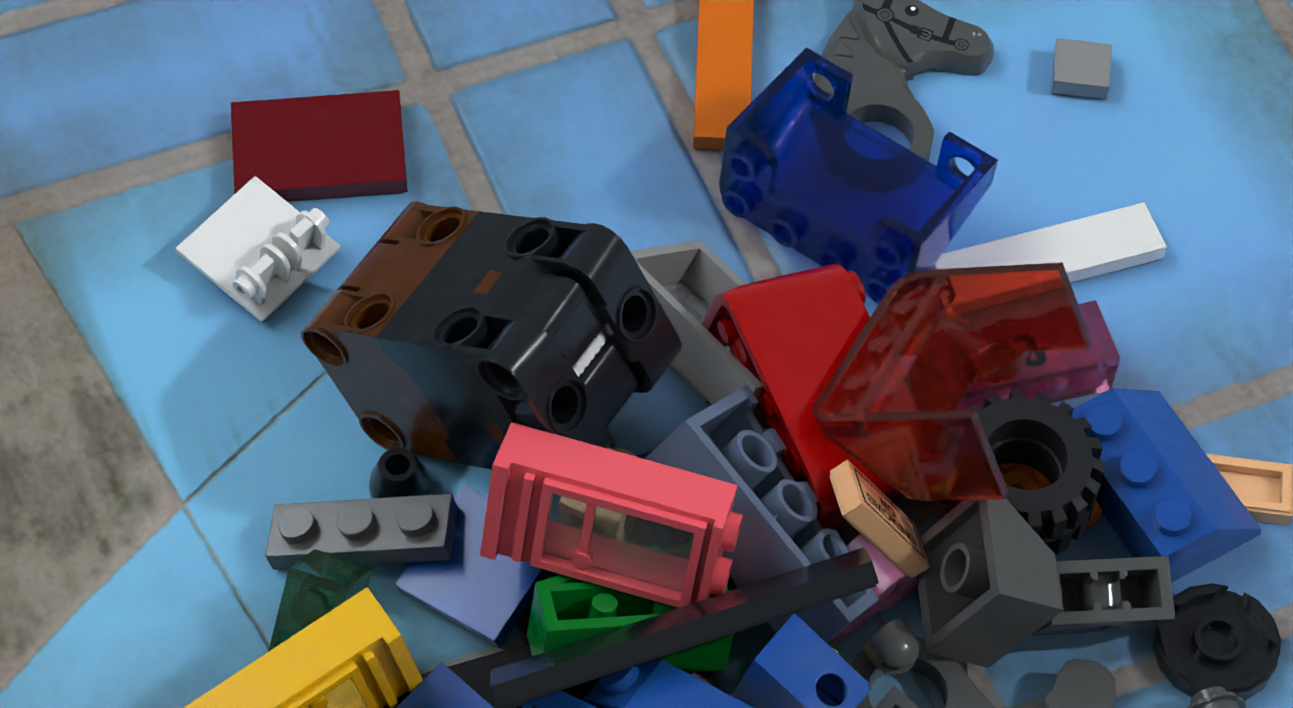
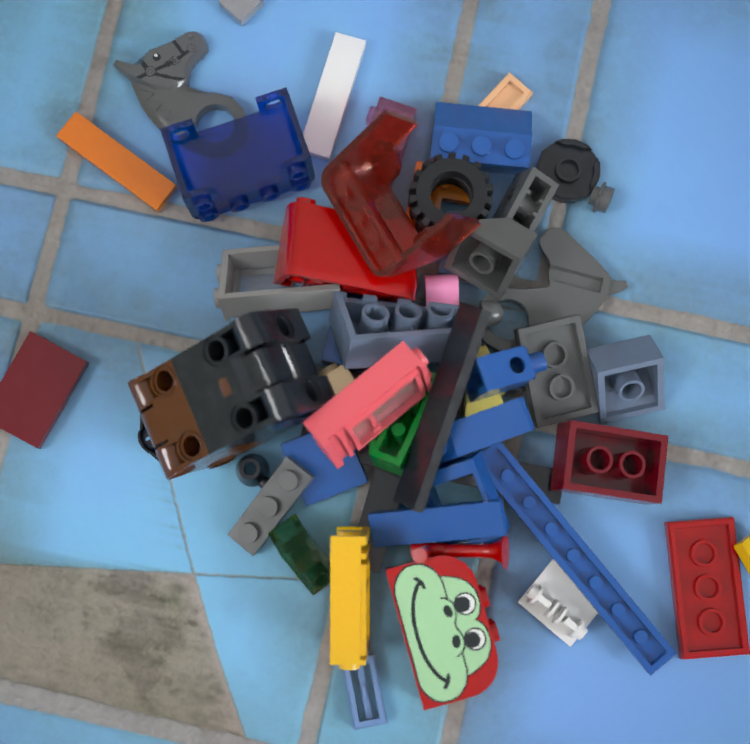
camera: 50 degrees left, 25 degrees up
white hinge [175,176,341,322] -> none
light nougat tile [829,459,930,579] -> none

